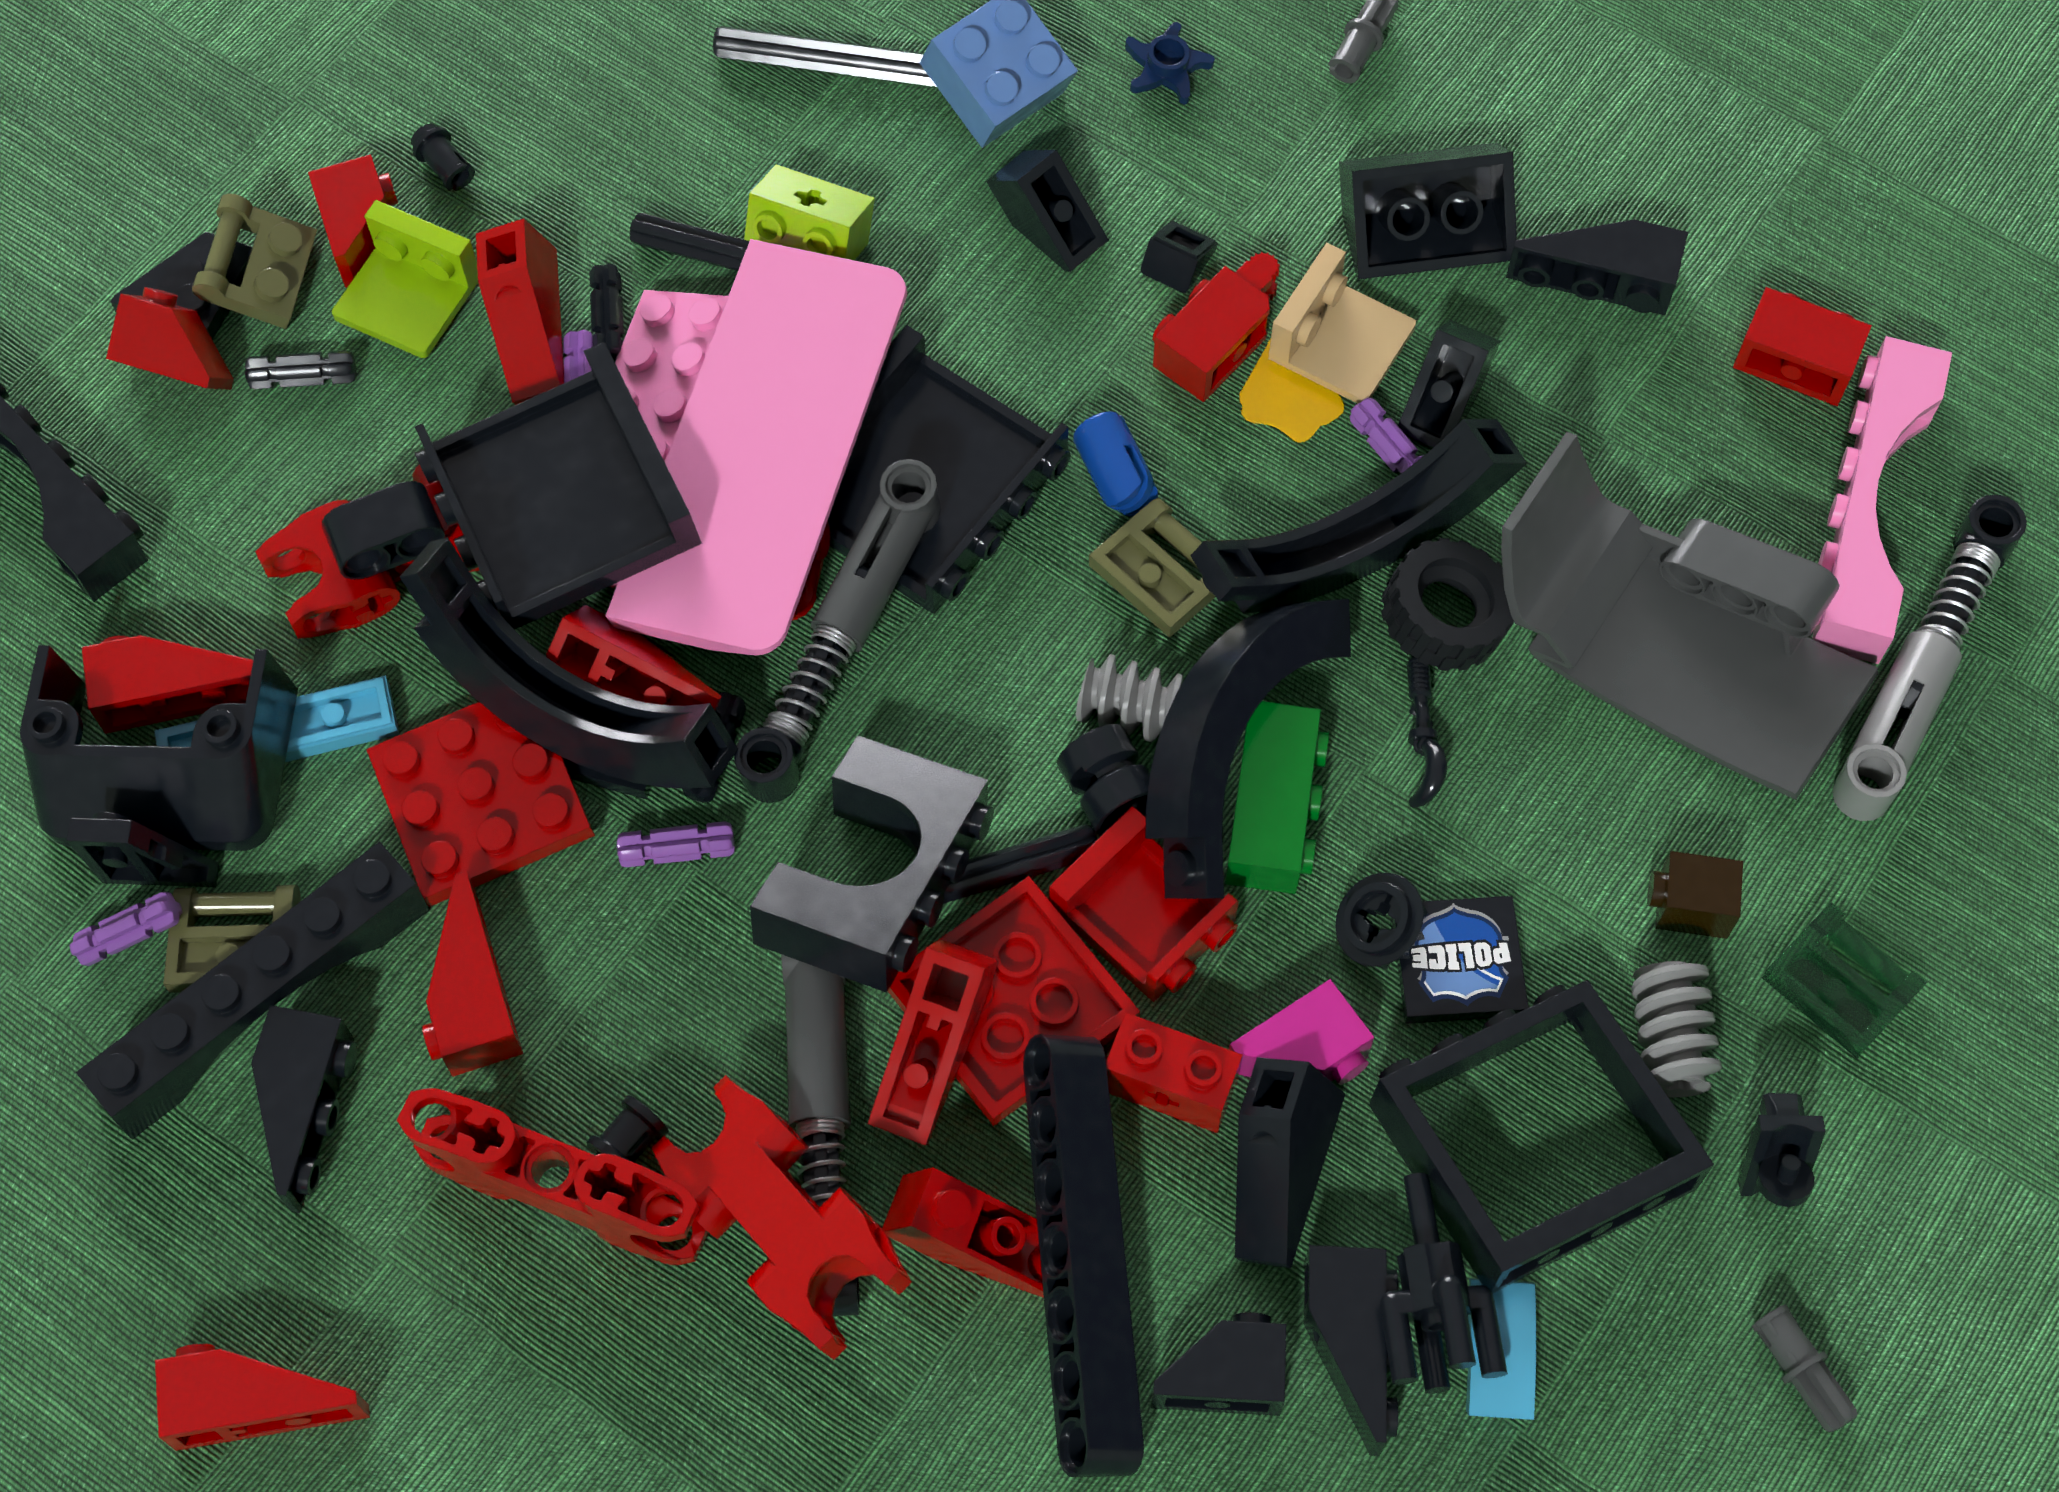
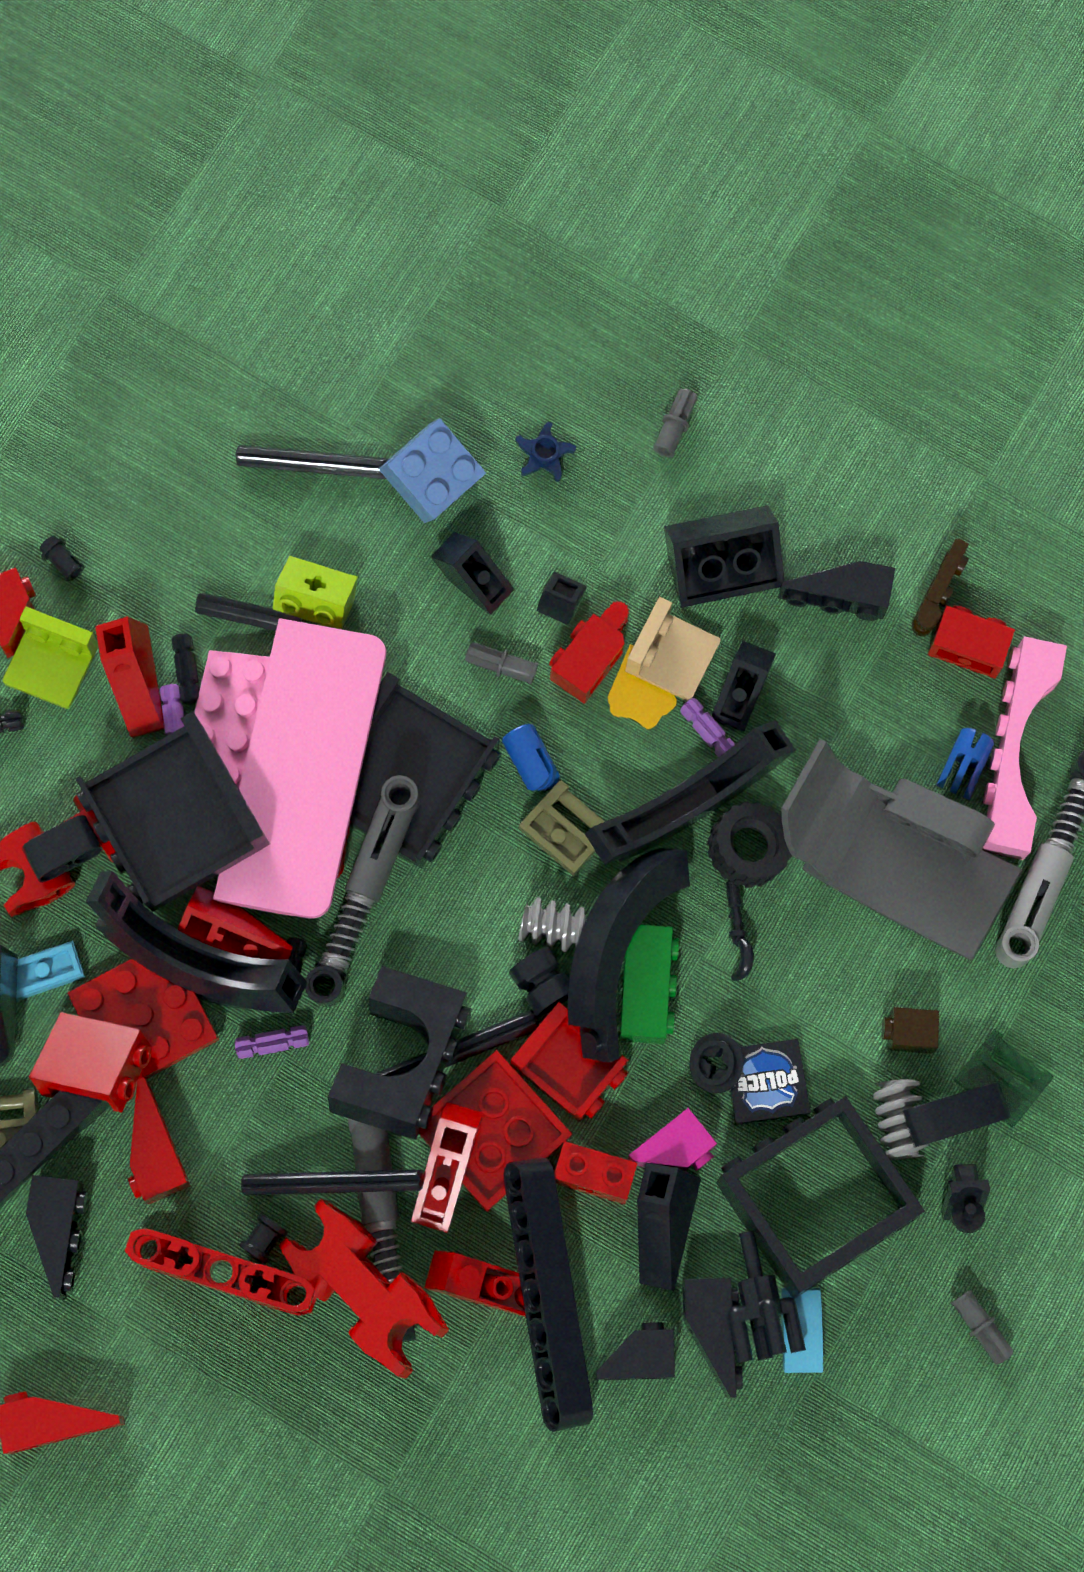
camera: 10 degrees left, 10 degrees up
none -> panel [29,1013,151,1113]
none -> black axle [241,1169,424,1195]
none -> dark grey axle [465,642,539,685]
none -> black beam [902,1081,1011,1148]
none -> dark brown hinge [911,538,969,637]
none -> blue arm [936,728,994,800]

